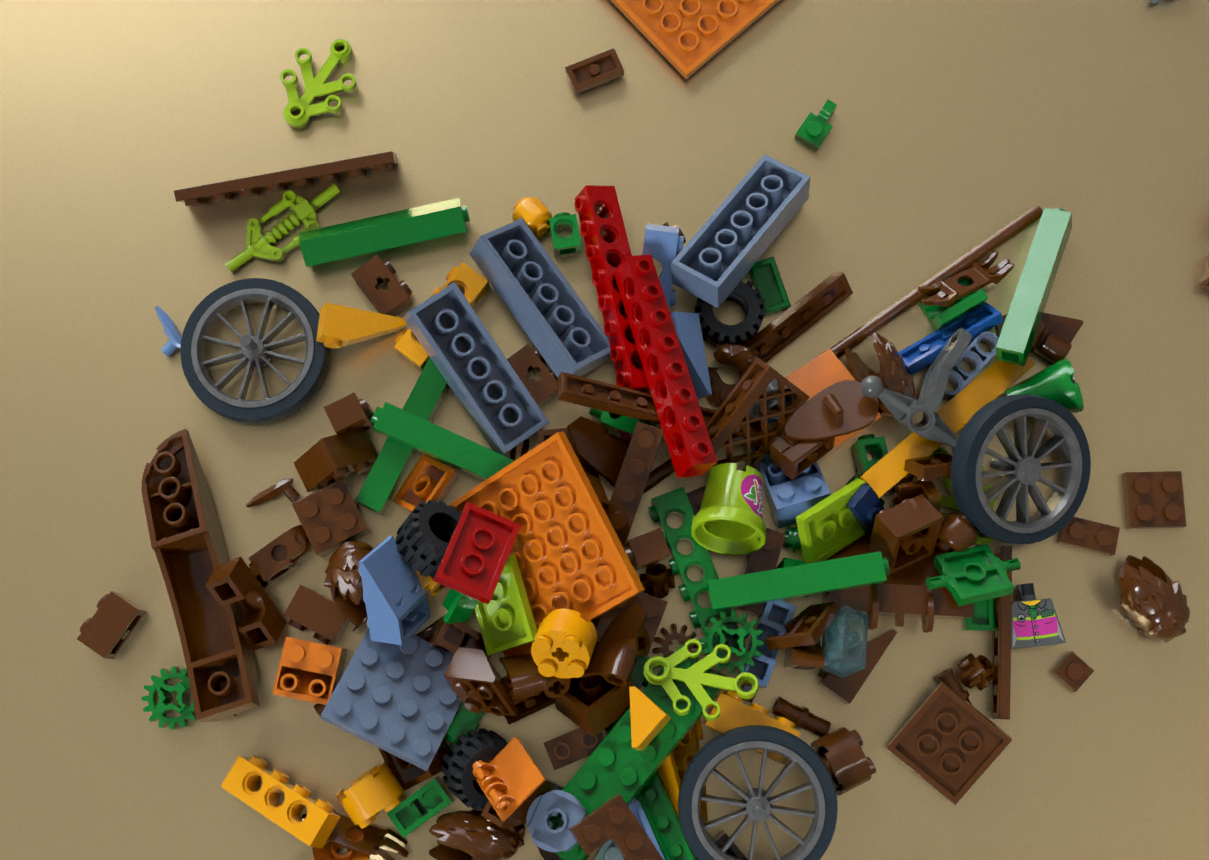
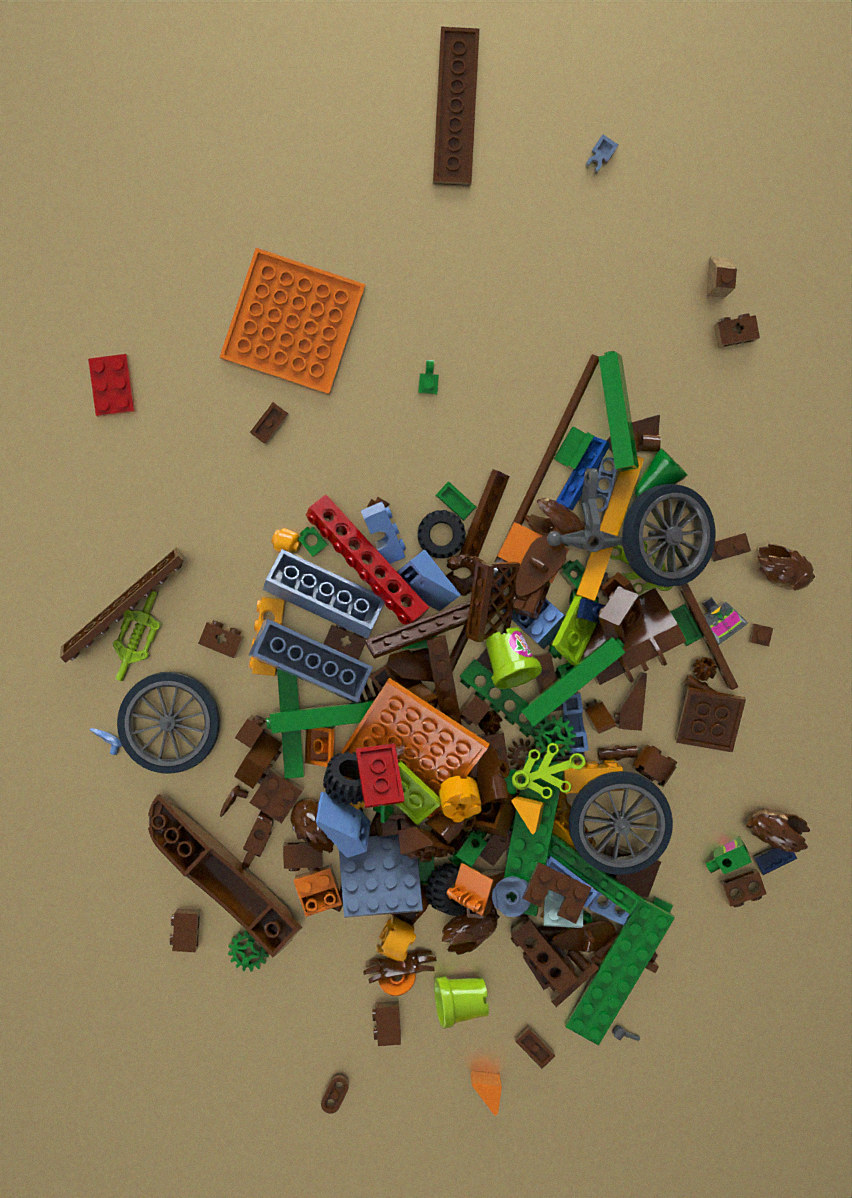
camera: 35 degrees left, 10 degrees up
reddish brown arch [206,556,287,651] -> none
light orange brick [220,755,340,848] -> none
lime plant [280,39,357,127] -> none
green brick [299,198,470,267] -> none
light orange slope [316,303,407,349] -> none
green brick [386,776,455,838] -> none
red brick [614,255,717,478] -> none
sand blue brick [671,154,810,308] -> none
reddish brown wing [764,602,839,650] -> none
clear light blue brick [821,605,869,678] -> none
reddish brown plate [904,454,952,481] -> none
reddish brown piece [918,250,1014,307] -> none
green plate [926,544,1021,606] -> none
reddish brown head [936,512,977,553] -> none
reddish brown plate [1122,471,1186,529] -> none
none -> green torso [448,831,487,867]

